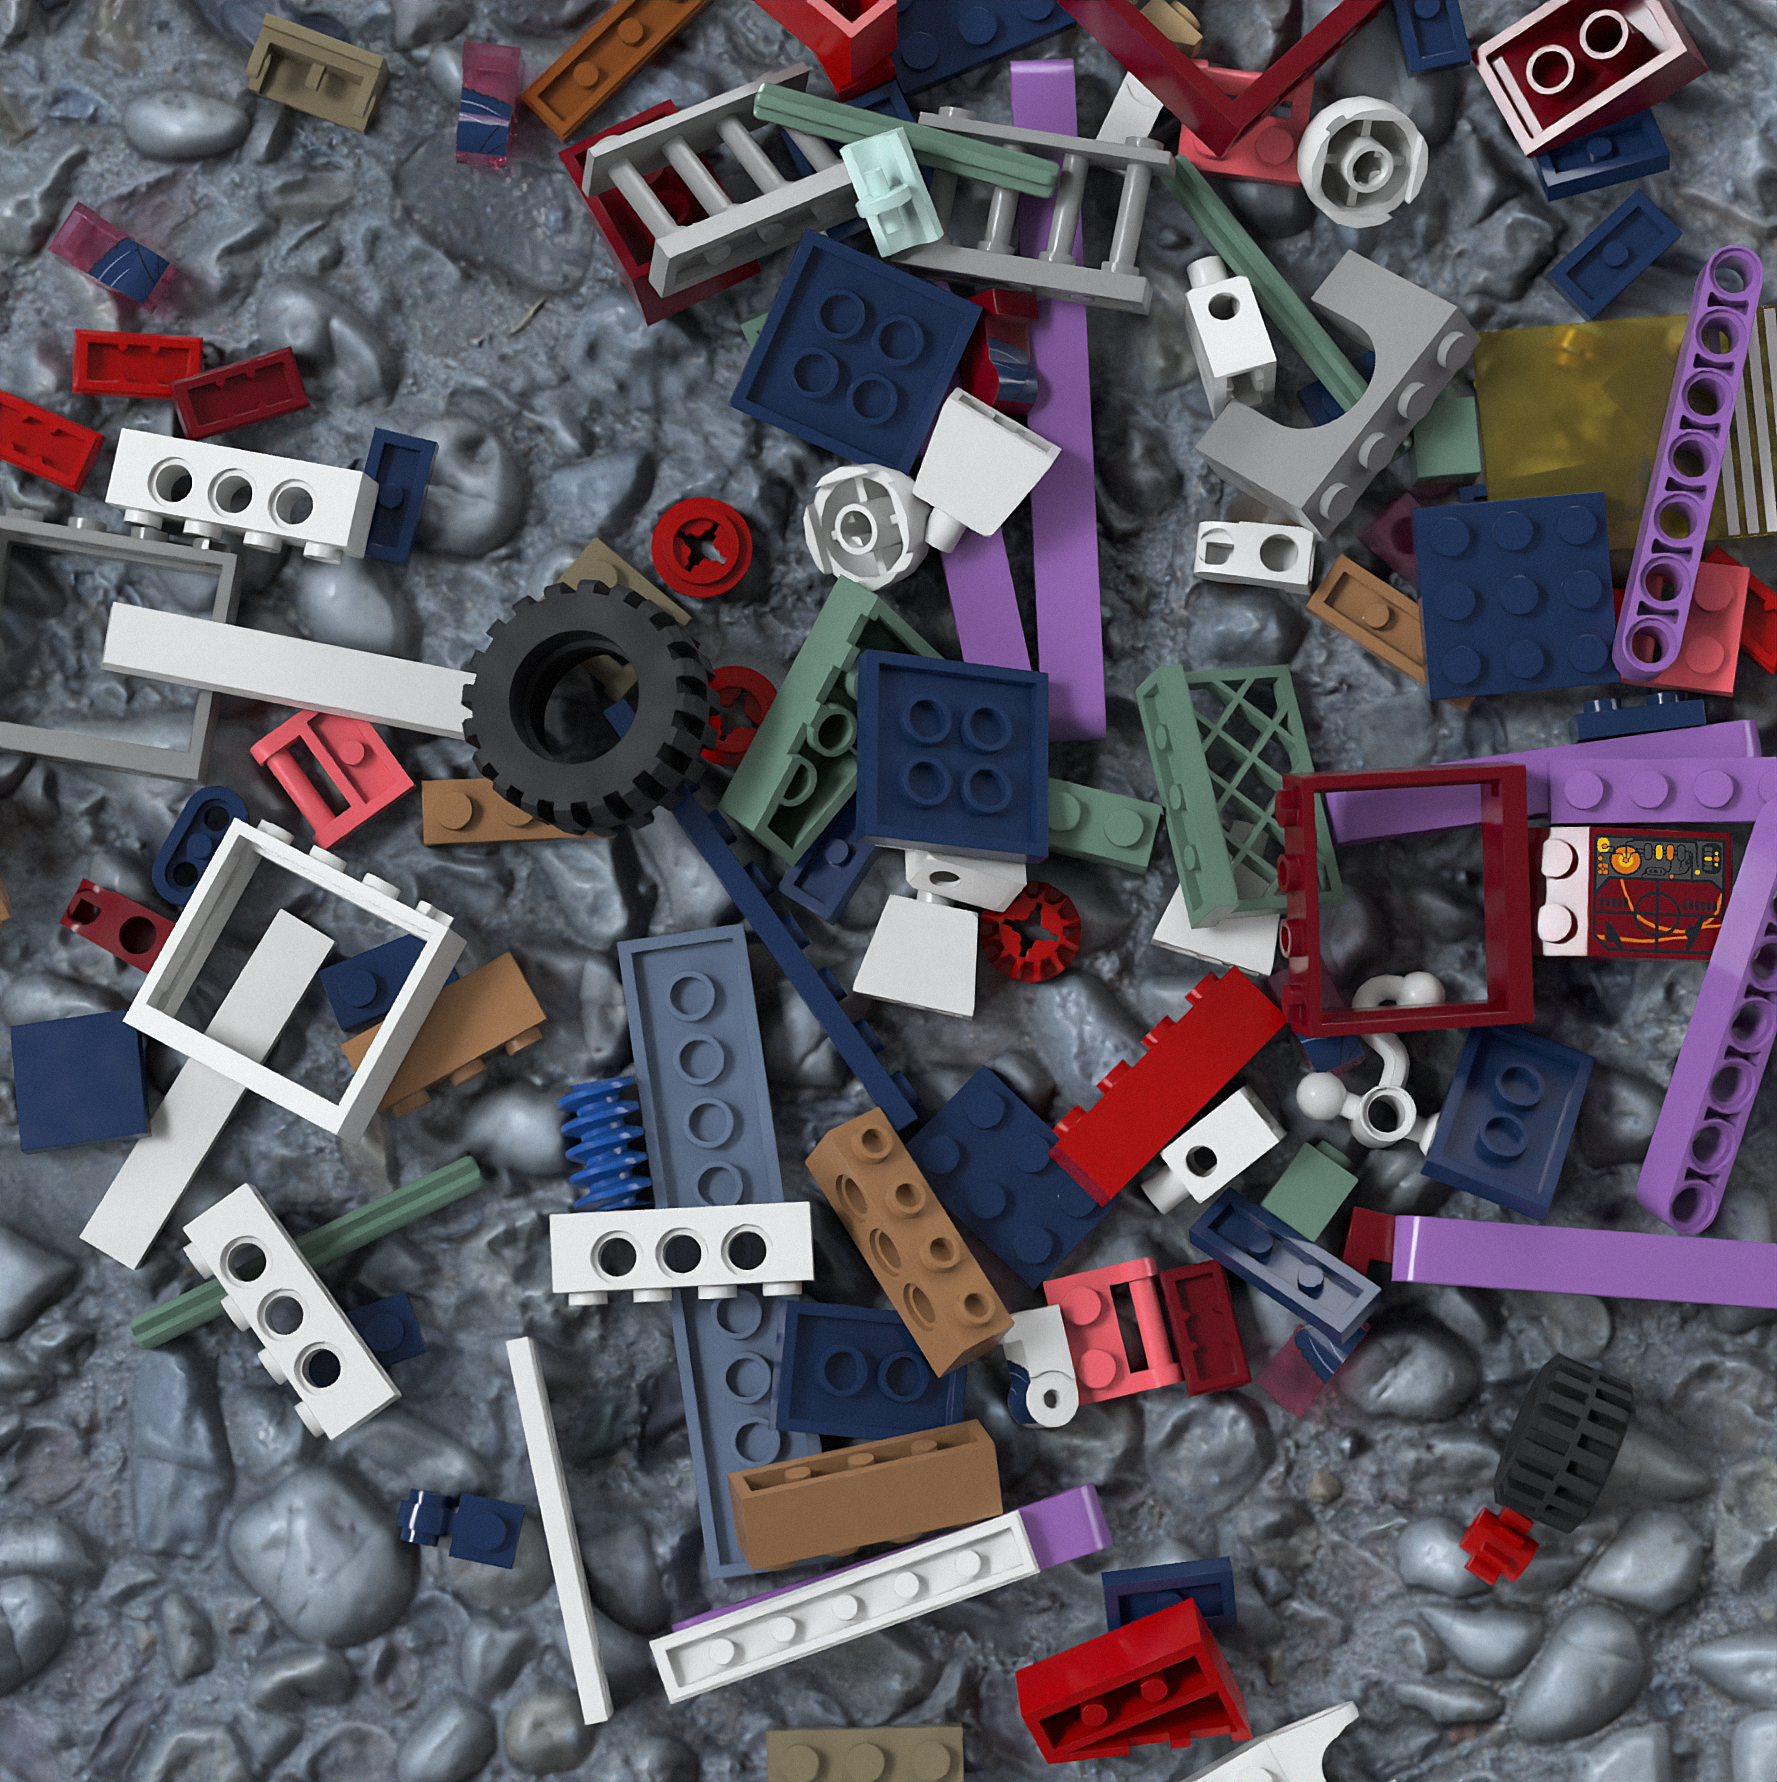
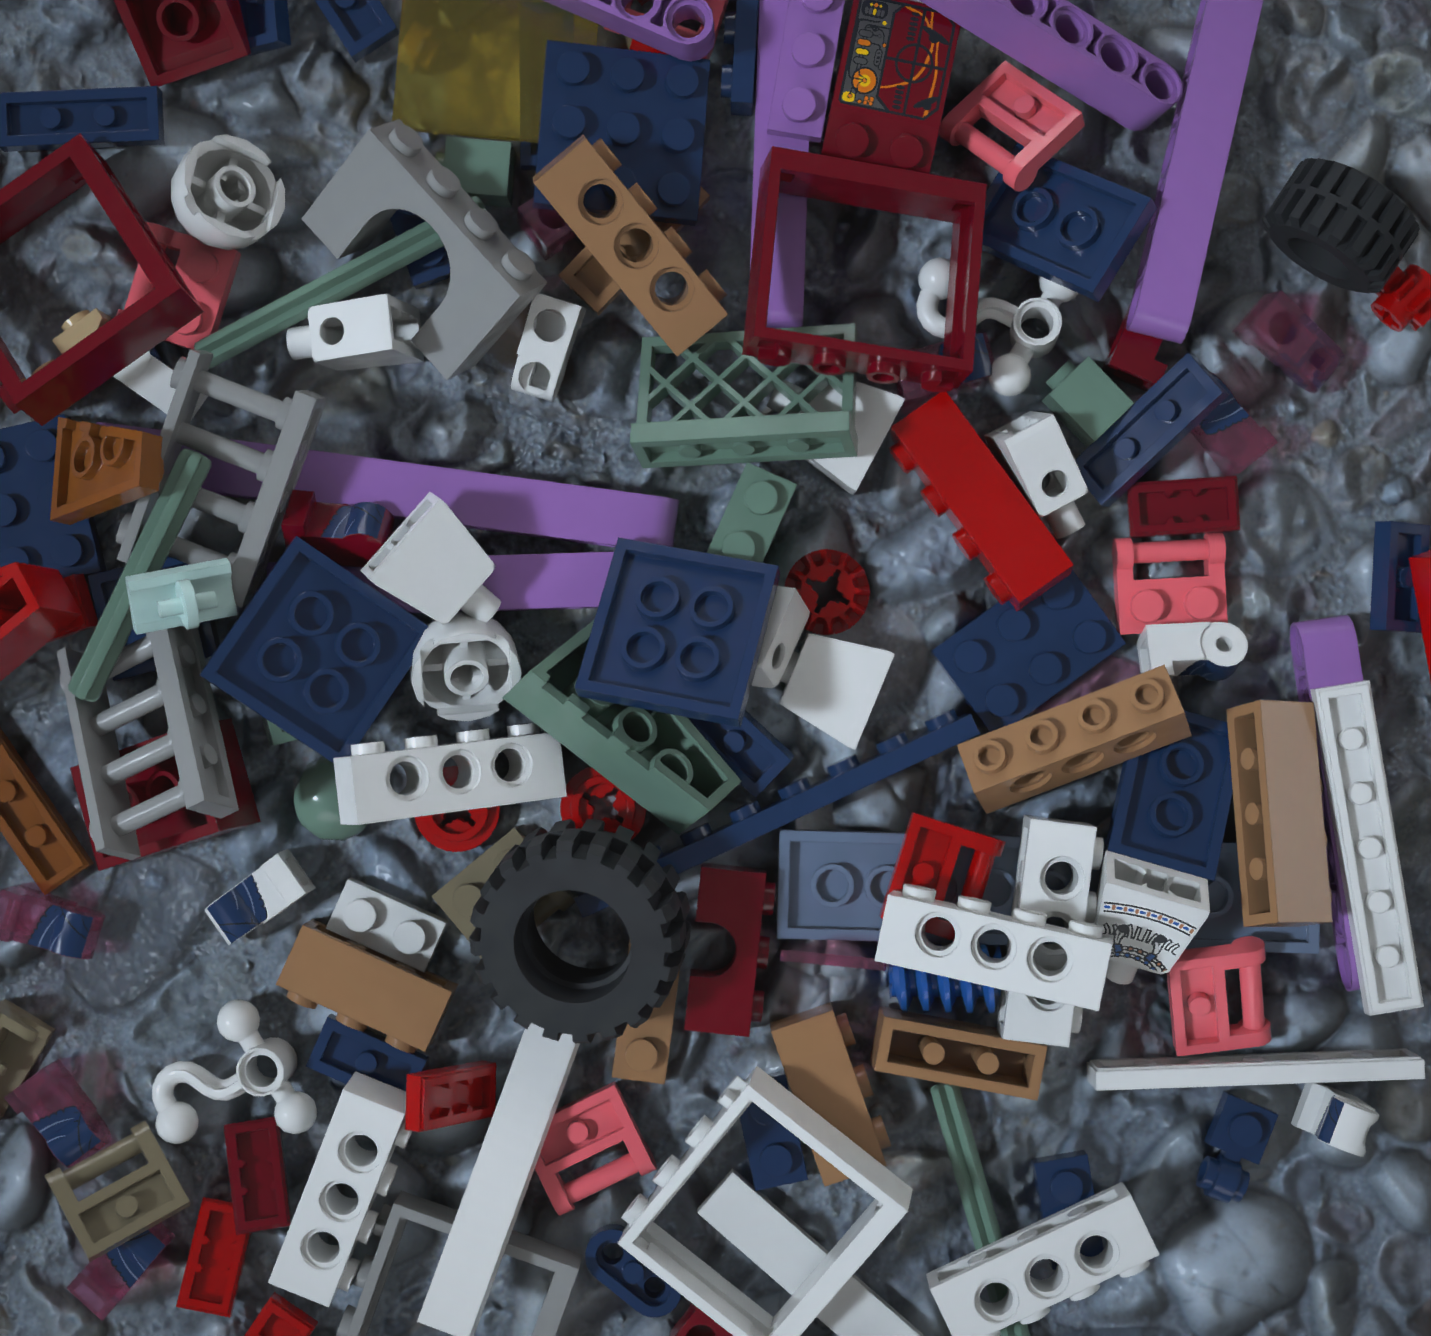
camera: 85 degrees left, 5 degrees up
none -> clear pink leg [4,1059,112,1168]
none -> dark tan plate [44,1121,190,1262]
none -> dark orange wing [50,417,164,525]
none -> white piece [152,1000,317,1144]
none -> leg [204,849,316,946]
none -> medium nougat brick [276,919,459,1053]
none -> sand green hair [294,756,368,841]
none -> white plate [326,877,448,972]
none -> white brick [333,723,567,825]
none -> red plate [405,1060,497,1132]
none -> medium nougat brick [532,134,728,357]
none -> dark red arch [684,862,775,1037]
none -> clear pink piece [780,950,886,971]
none -> medium nougat brick [870,1006,1048,1101]
none -> white brick [874,884,1113,1011]
none -> red plate [879,812,1006,941]
none -> coral plate [939,60,1085,192]
none -> white torso [1093,850,1210,985]
none -> coral plate [1167,936,1272,1057]
none -> clear pink leg [1232,290,1345,393]
none -> white leg [1291,1083,1380,1157]

